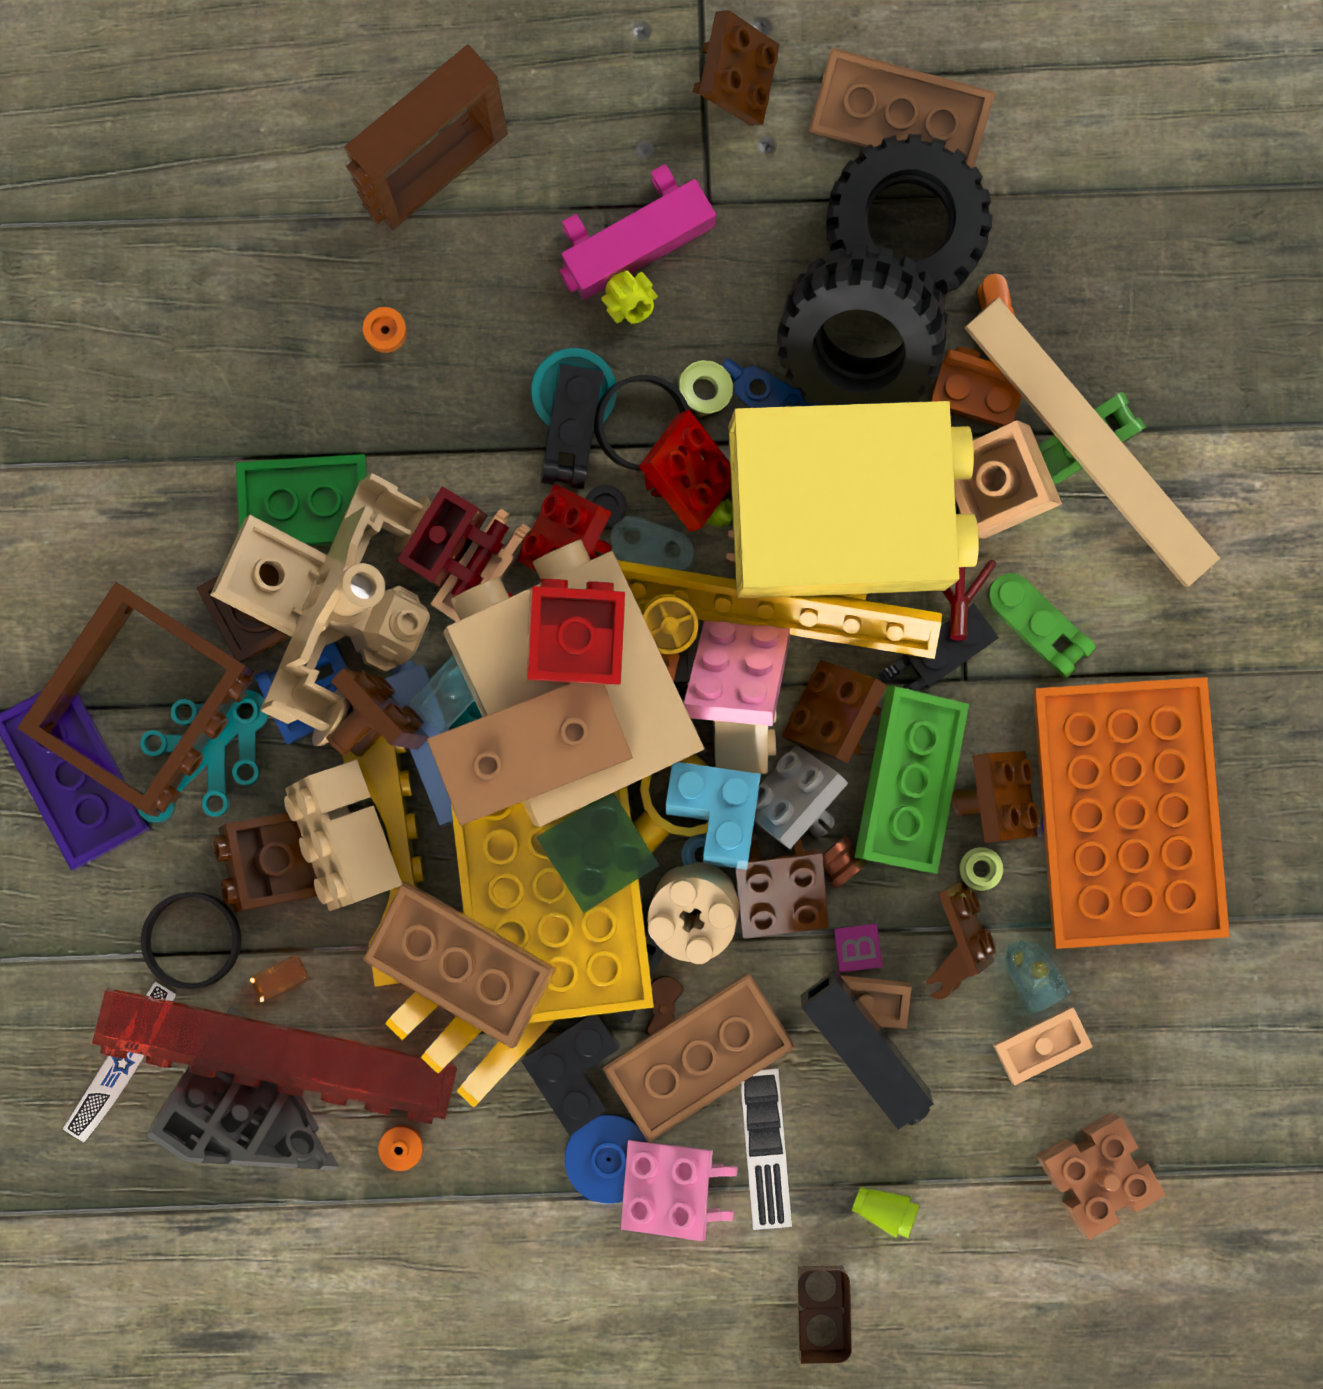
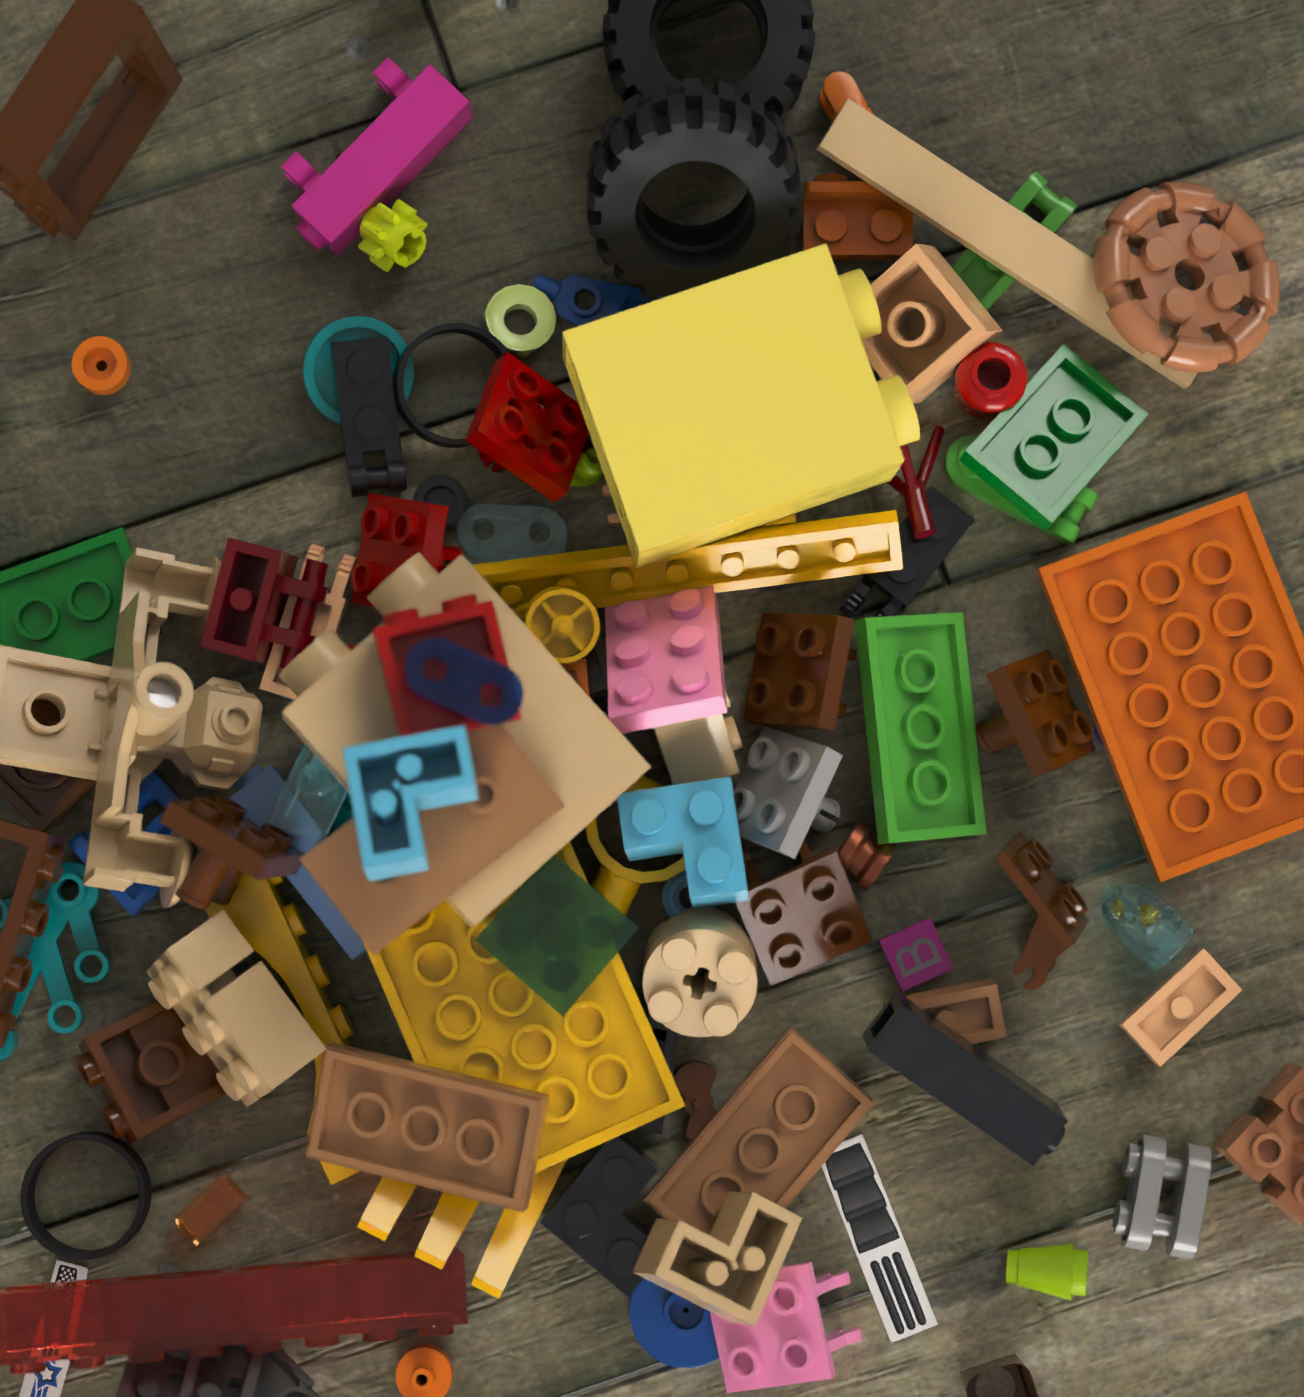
camera: 10 degrees left, 0 degrees up
yellowish green plate [959,847,1003,891] -> none
none -> medium azure brick [342,725,479,882]
none -> clear blue plate [404,637,523,726]
none -> tan brick [632,1191,802,1326]
none -> red head [952,342,1028,420]
none -> plate [959,344,1149,532]
none -> nougat plate [1094,181,1280,373]
none -> light grey brick [1112,1134,1212,1260]

